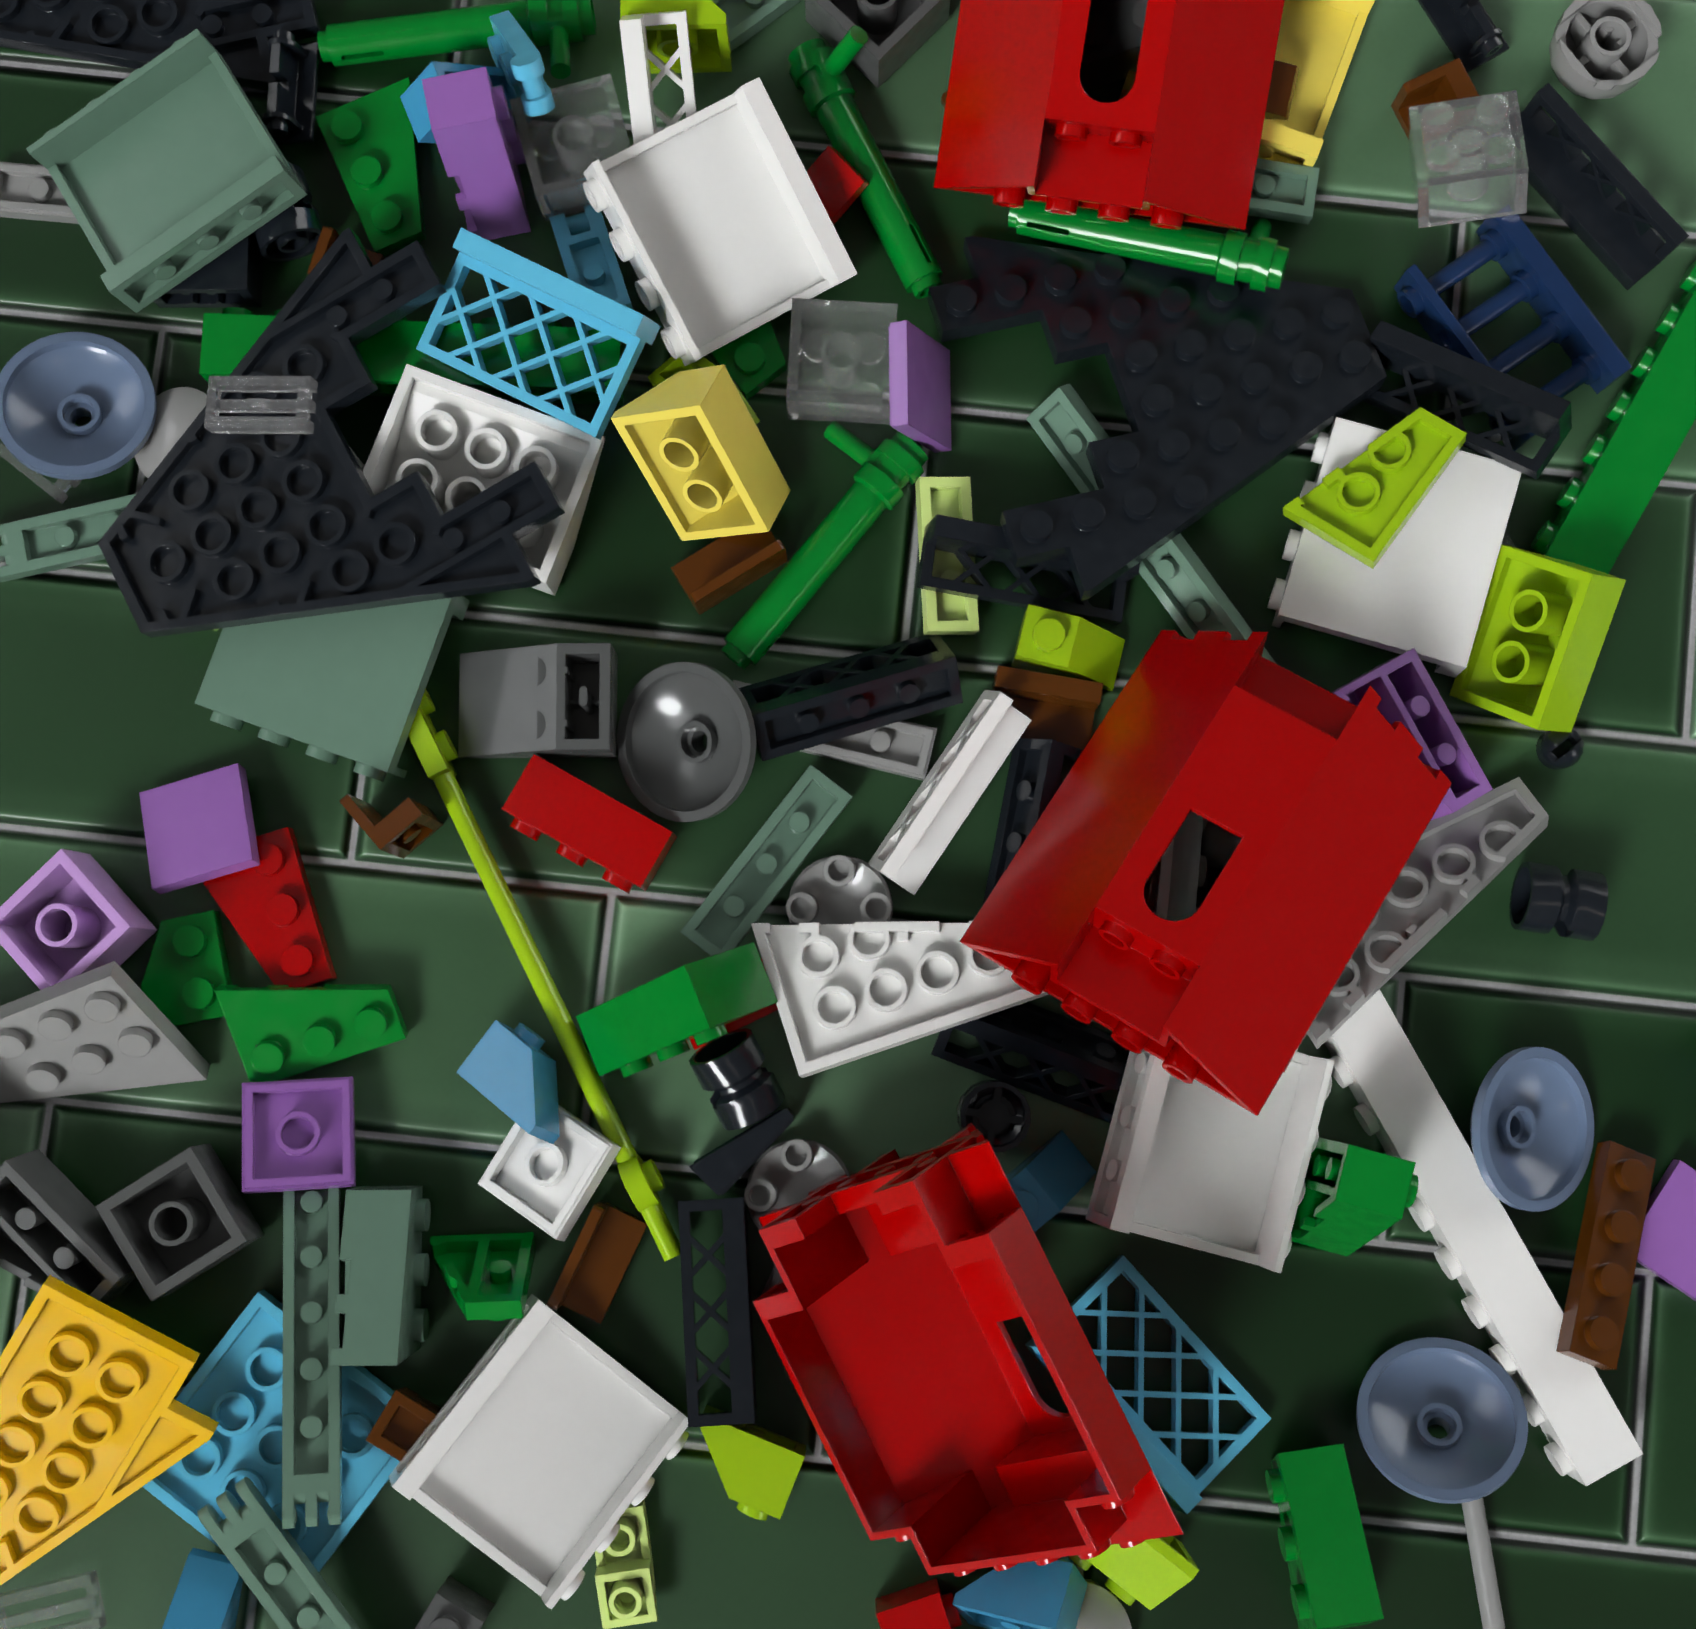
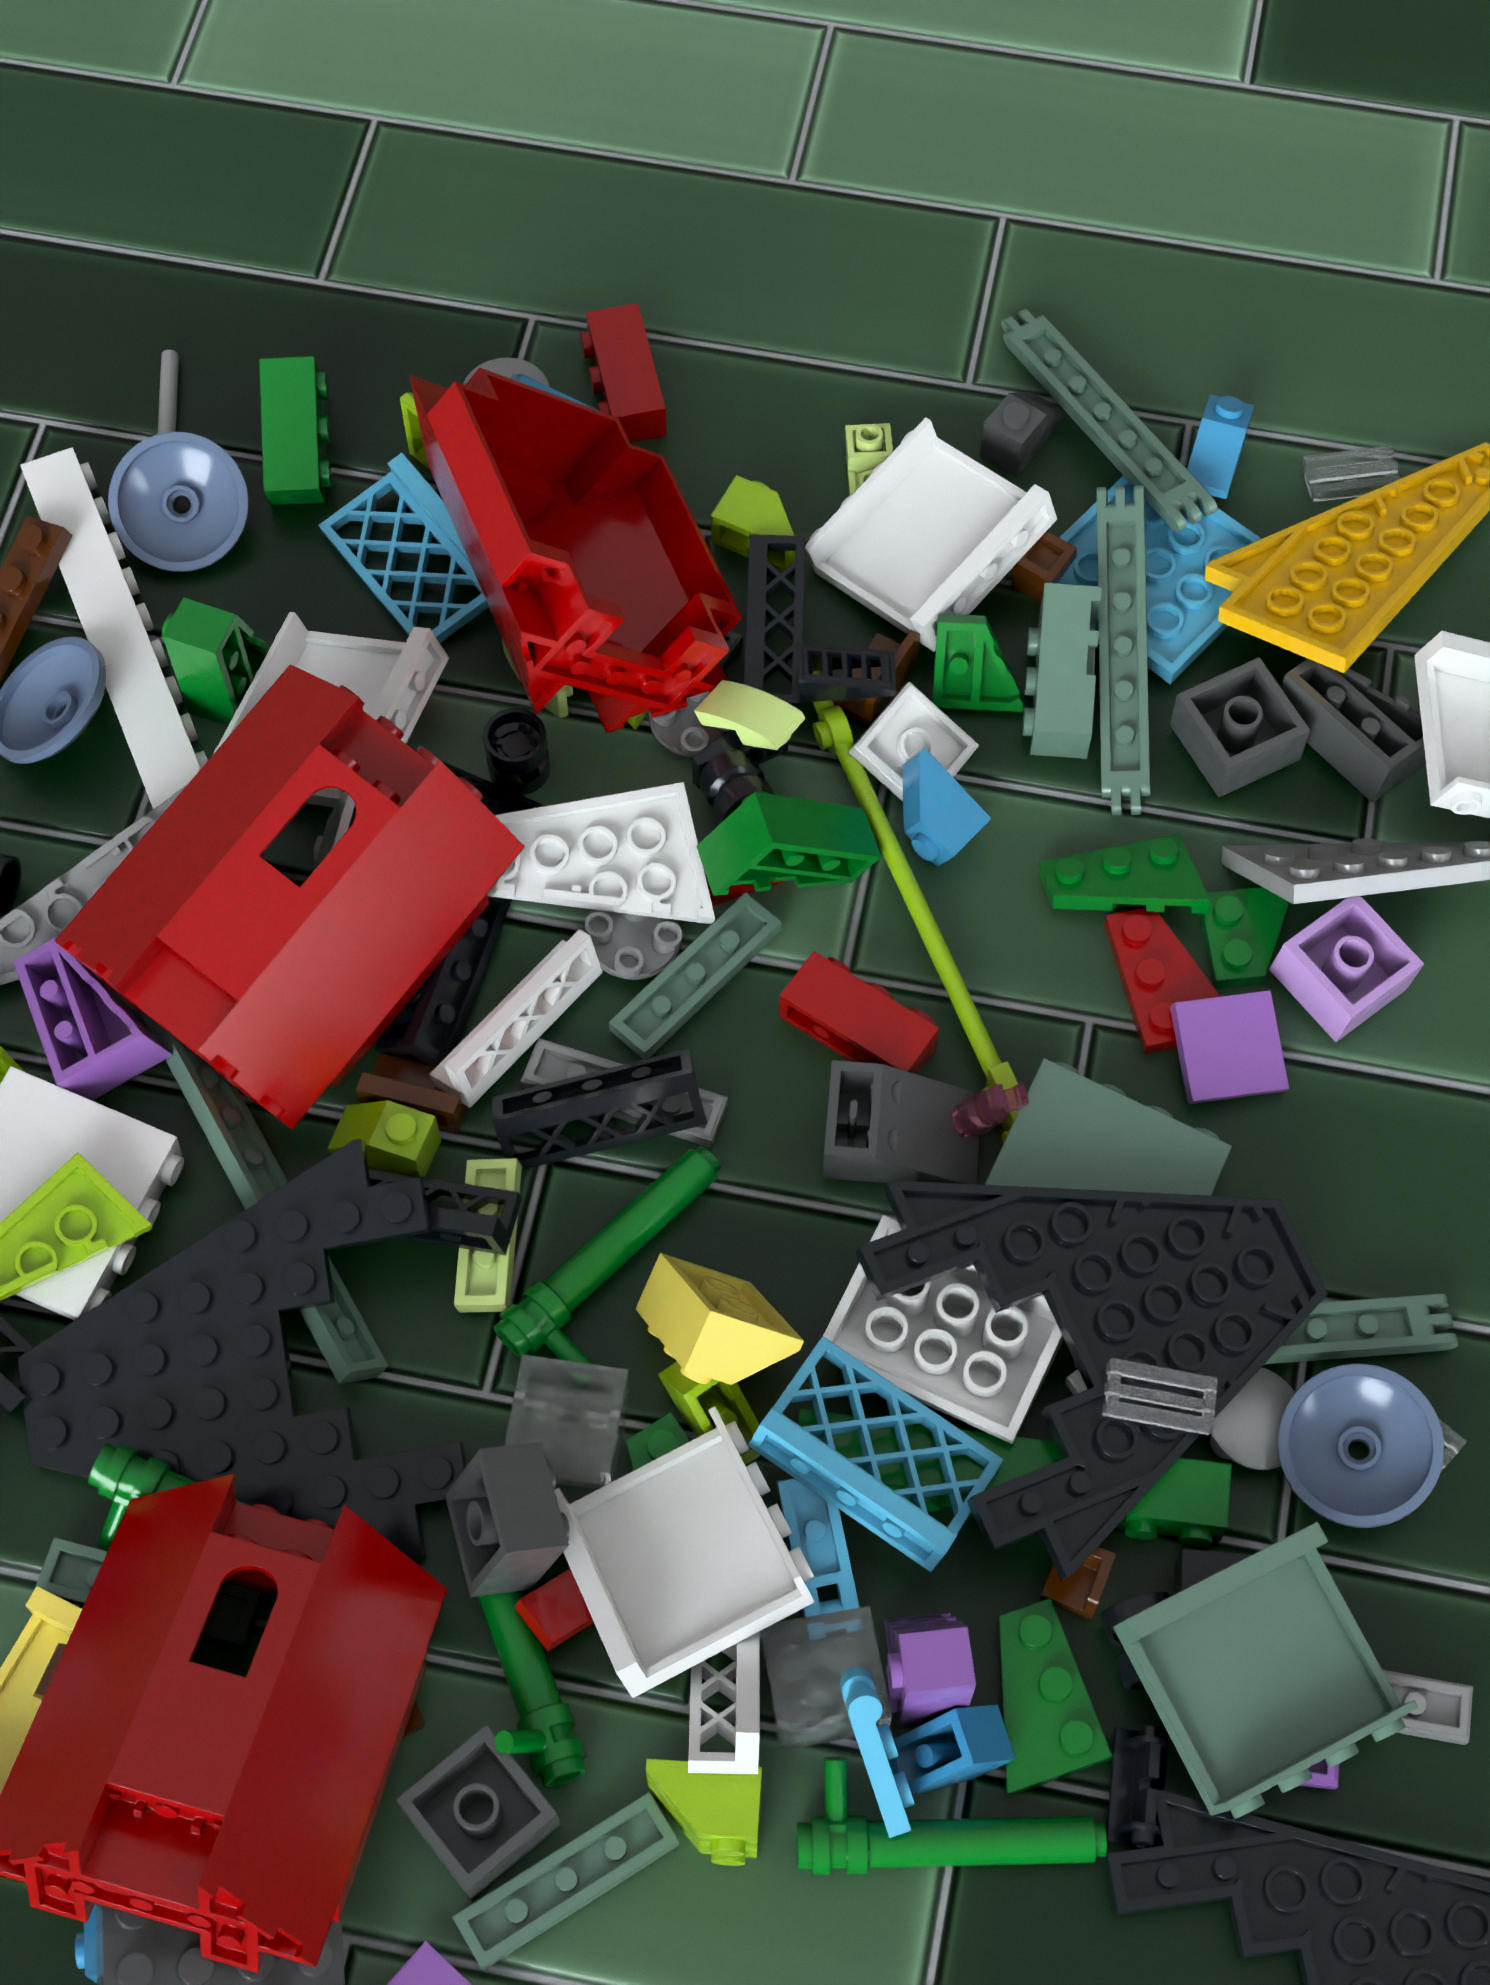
camera: 175 degrees left, 20 degrees down
medium lavender tile [242,1076,356,1194] -> none
reddish brown panel [339,794,444,859] -> none
dark grey dish [616,662,756,822] -> none
reddish brown panel [671,531,787,615] -> none
medium lavender tile [888,320,952,453] -> none
dark azure slope [1006,1130,1096,1232] -> none
none -> dark grey brick [445,1442,570,1597]
none -> yellowish green slope [694,680,806,750]
none -> black slope [797,644,897,702]
none -> clear pink bar [952,1083,1029,1137]

